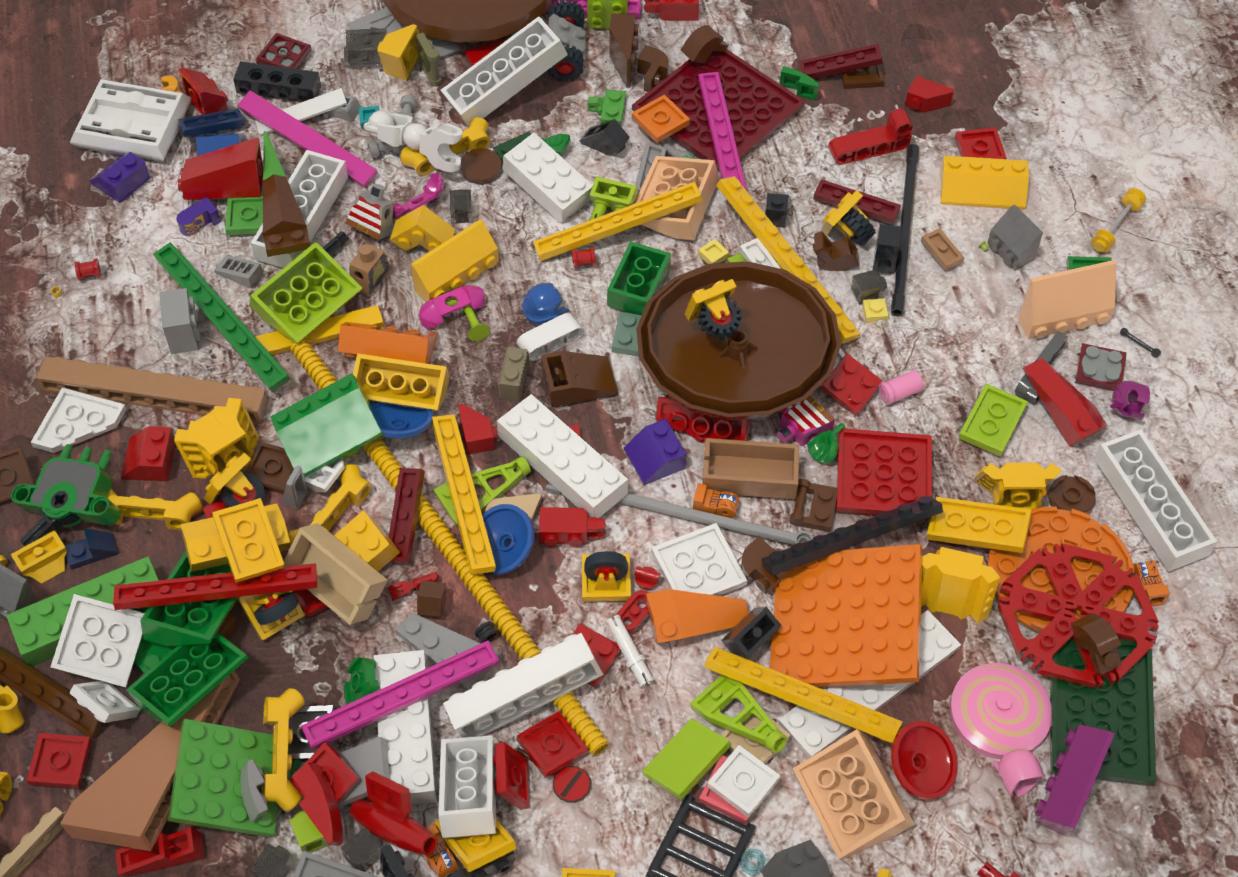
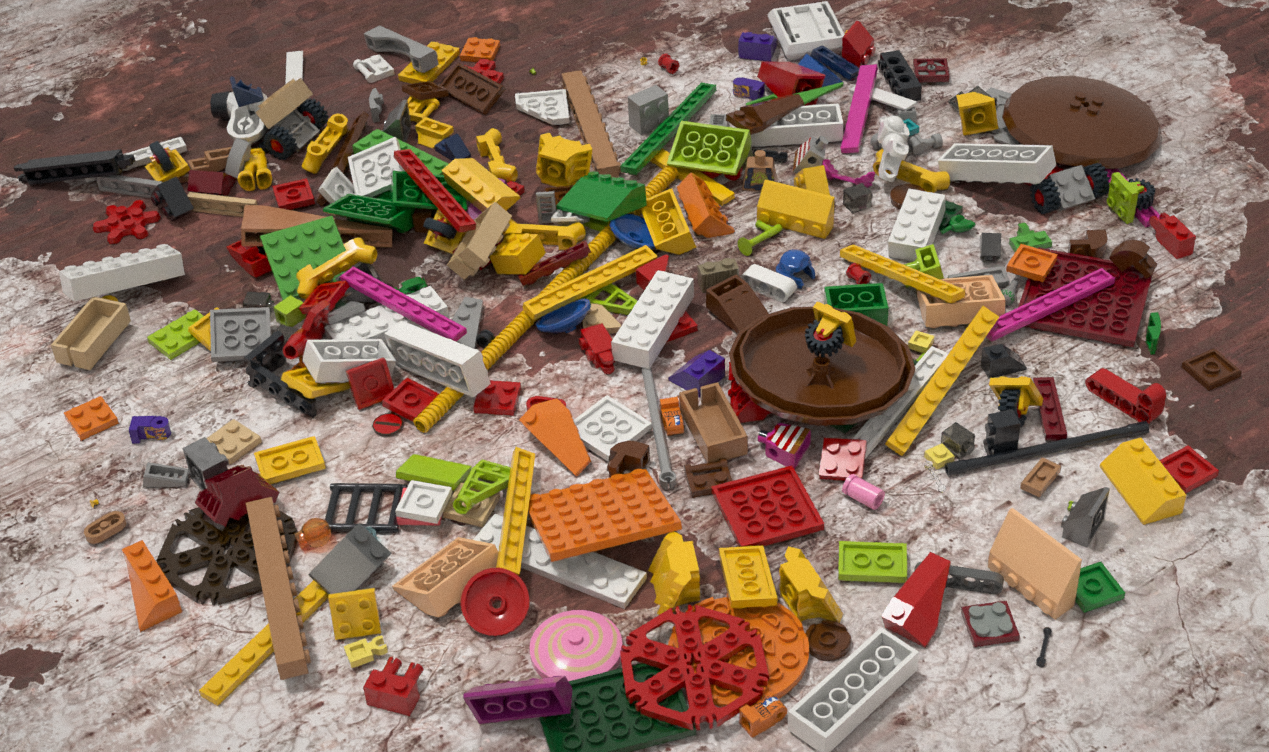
camera: 70 degrees right, 15 degrees down
piece [11,444,121,546] -> none
red slope [121,426,176,482] -> none
yellow plate [203,453,265,508] -> none
yellow plate [212,498,285,583] -> none
light grey slope [240,759,268,822] -> none
red slope [292,762,343,846] -> none
red piece [388,572,439,601] -> none
olive plate [416,32,442,87] -> none
reddish brown piece [417,581,446,617] -> none
dark pink piece [419,285,485,330] -> none
plate [582,551,631,602] -> none
white pin [605,615,654,688] -> none
reddish brown slope [609,13,639,88] -> none
red plate [634,566,660,589] -> none
black brick [721,607,782,659] -> none
black plate [761,496,943,576] -> none
dark red plate [799,43,883,79] -> none
green piece [807,423,845,464] -> none
reddish brown brick [813,231,859,271] -> none
red slope [905,76,955,113] -> none
bright pink helmet [993,749,1045,798] -> none
reddish brown brick [1071,613,1122,675] -> none
yellow axle [1091,188,1146,253] -> none
magenta helmet [1110,381,1150,421] -> none

